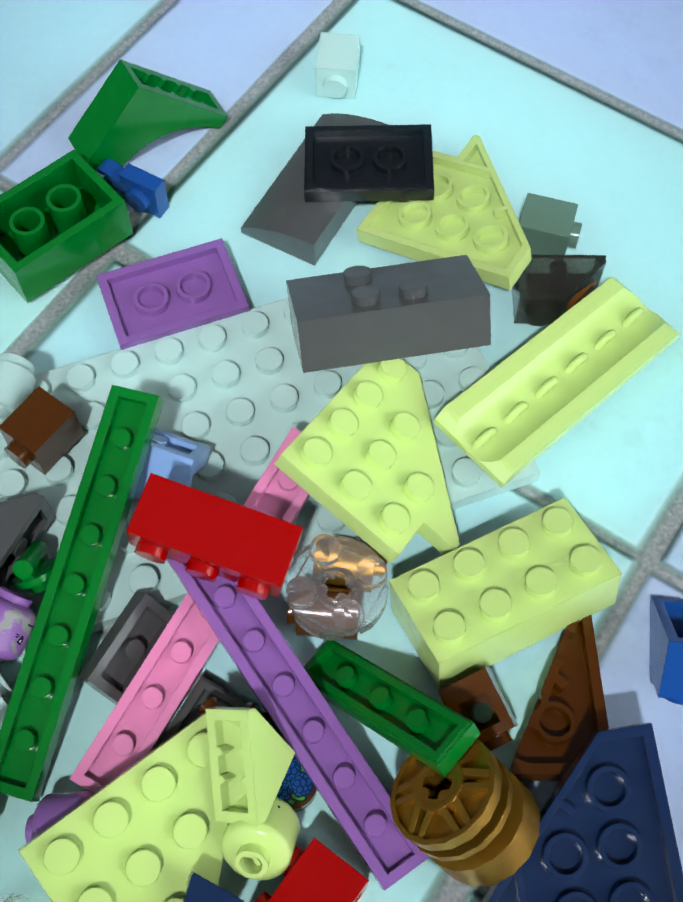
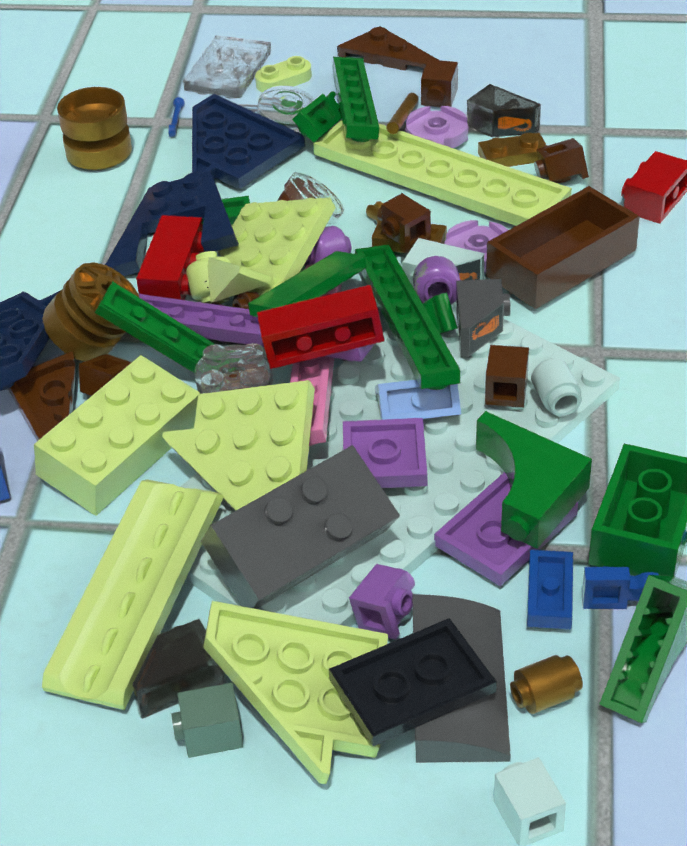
camera: 155 degrees right, 20 degrees down
none -> green tile [248,251,366,317]
none -> medium lavender plate [343,418,428,488]
none -> medium lavender brick [349,564,415,640]
none -> green arch [476,411,592,549]
none -> pearl gold brick [510,655,583,714]
none -> blue plate [527,550,573,629]

